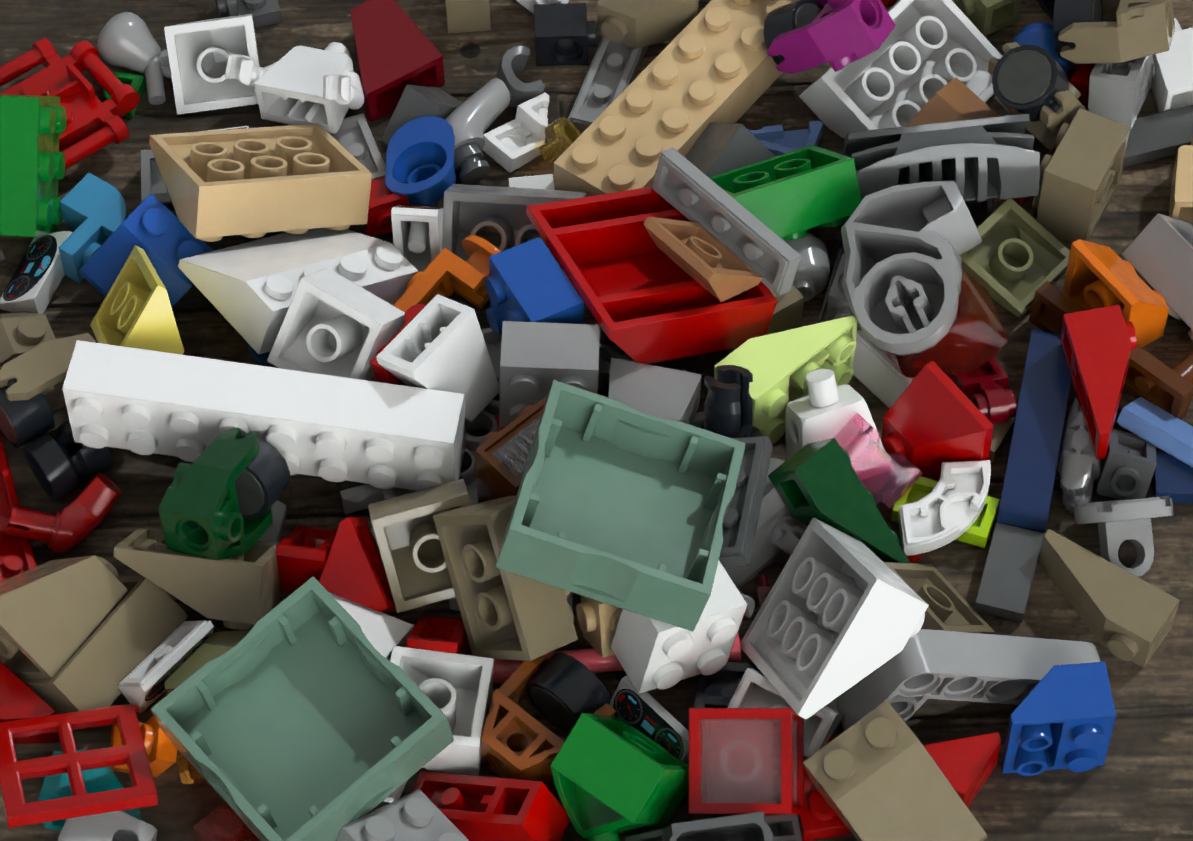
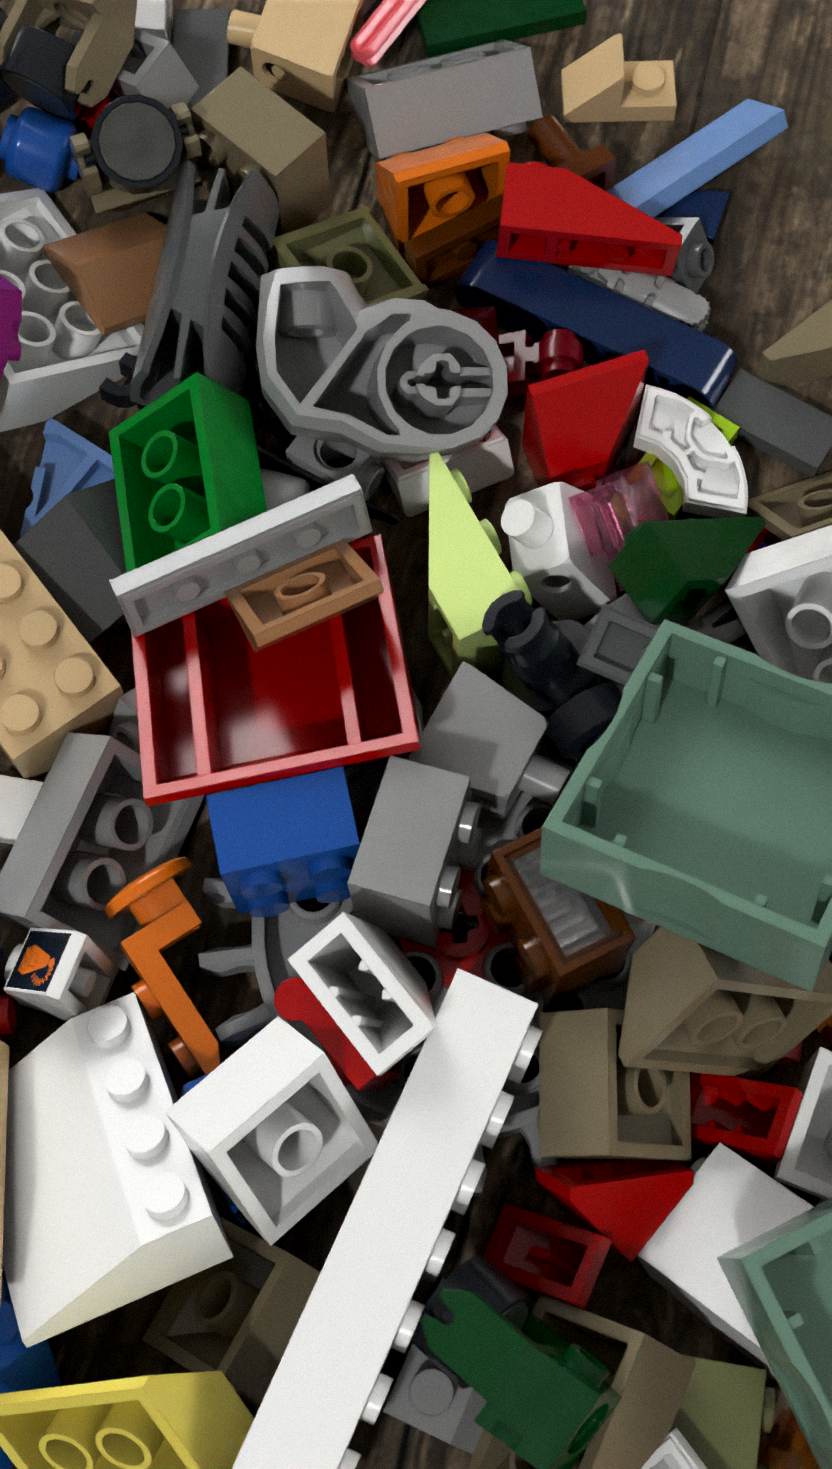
camera: 75 degrees left, 15 degrees up
light grey tile [1073,496,1174,577] -> none

